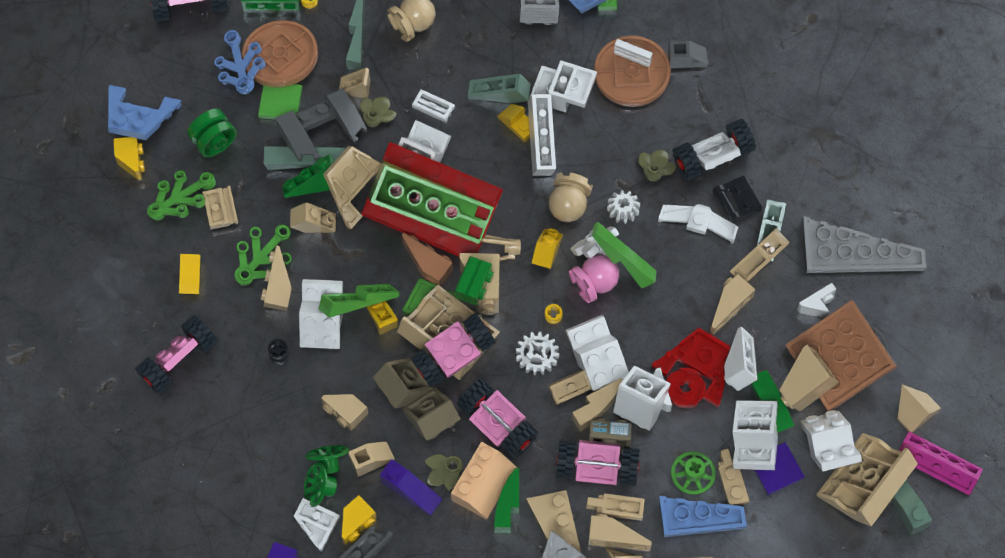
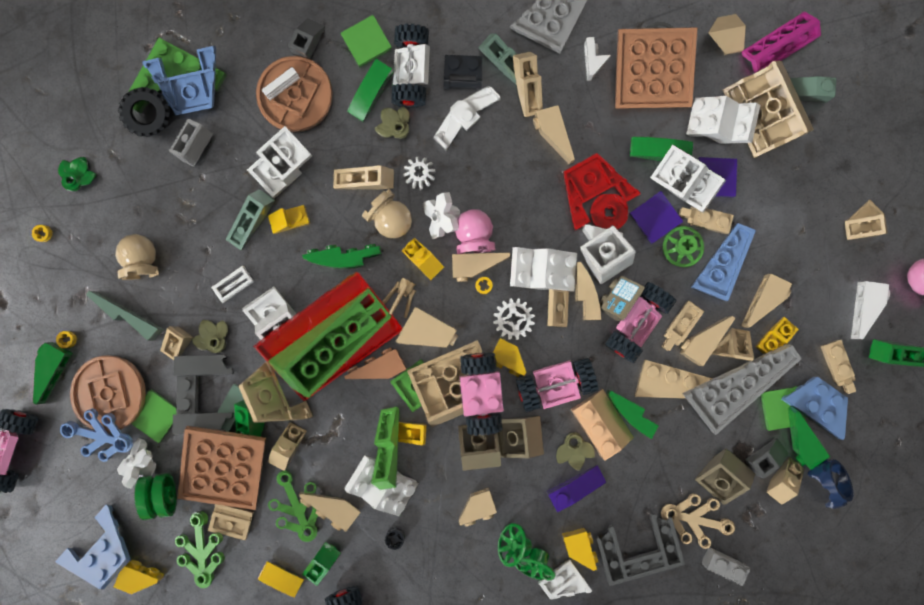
camera: 60 degrees left, 20 degrees up
tan slope [348,442,395,477] -> none
green brick [454,256,494,306] -> none
white brick [528,94,556,176] -> none
bright green slope [592,222,656,289] -> none
white slope [724,327,757,391] -> none
tan slope [780,345,839,412] -> none
none -> white plant [117,438,156,489]
none -> nougat plate [178,426,266,510]
none -> green slope [302,244,382,269]
none -> green slope [302,542,341,586]
none -> tan slope [333,165,394,190]
none -> bright green tile [340,15,392,67]
none -> green slope [347,59,393,122]
none -> tan slope [452,253,510,282]
none -> yellow slope [492,338,526,377]
none -> dark purple tile [629,191,683,244]

